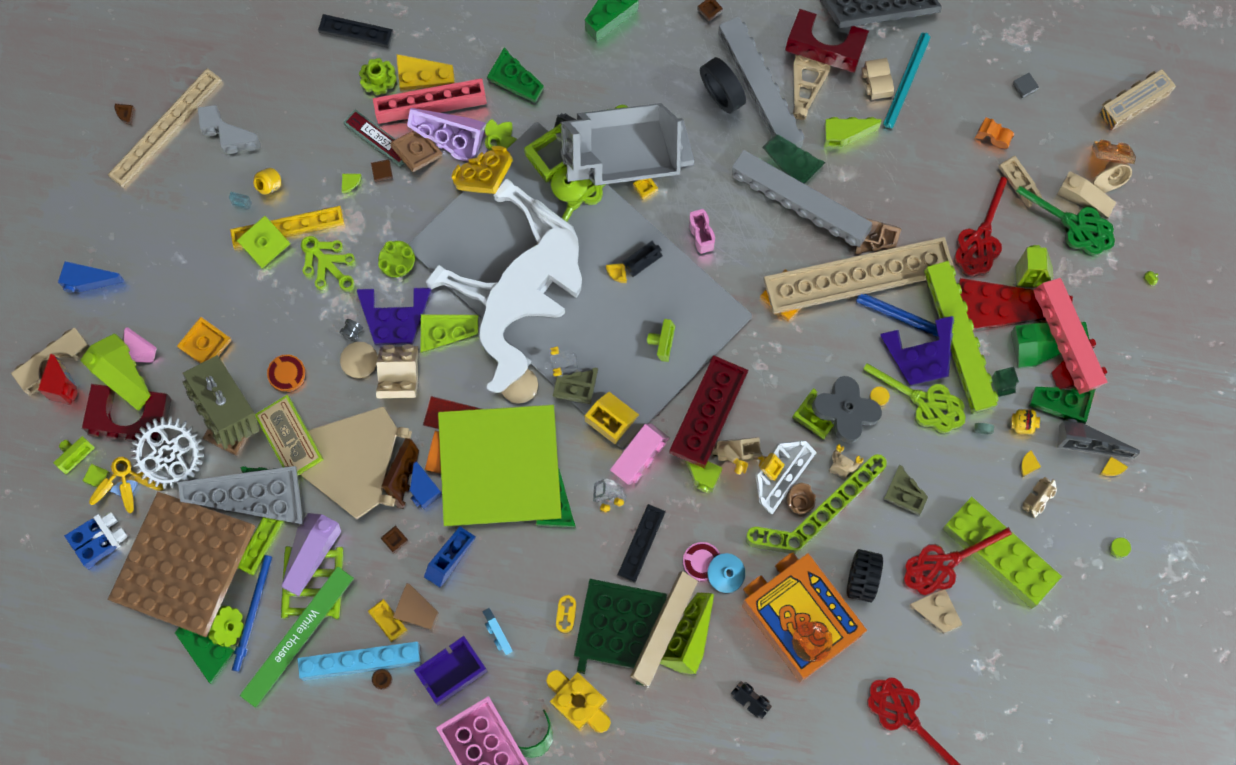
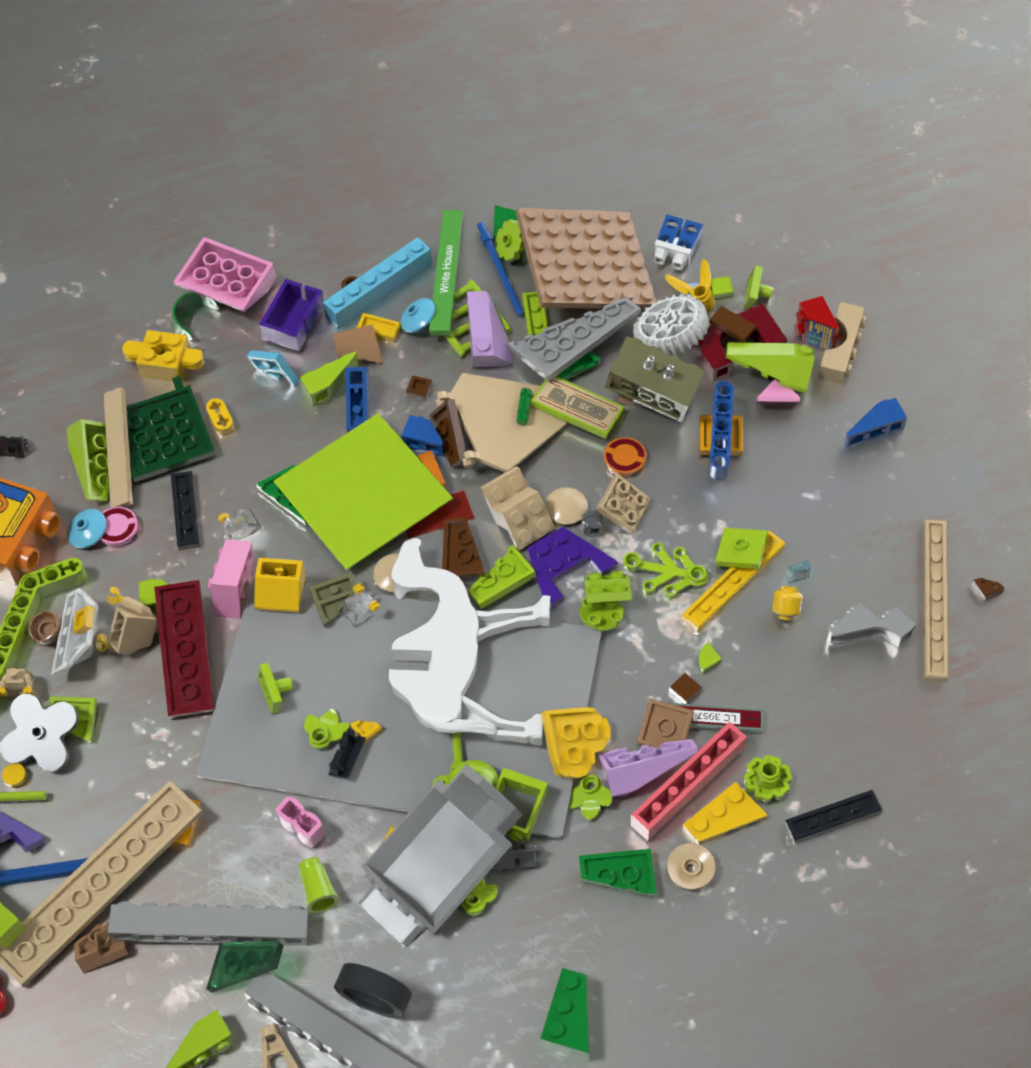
camera: 150 degrees right, 15 degrees down
none -> lime plant [299,857,340,914]
none -> lime slope [300,351,359,407]
none -> lime plate [304,709,350,749]
none -> medium azure dish [400,298,436,333]
none -> reddish brown wing [442,517,486,579]
none -> green axle [516,388,532,425]
none -> lime slope [584,571,632,603]
none -> tan tile [596,474,651,534]
none -> tan dish [667,843,716,890]
none -> reddish brown tile [709,306,756,343]
none -> blue beam [709,381,734,480]

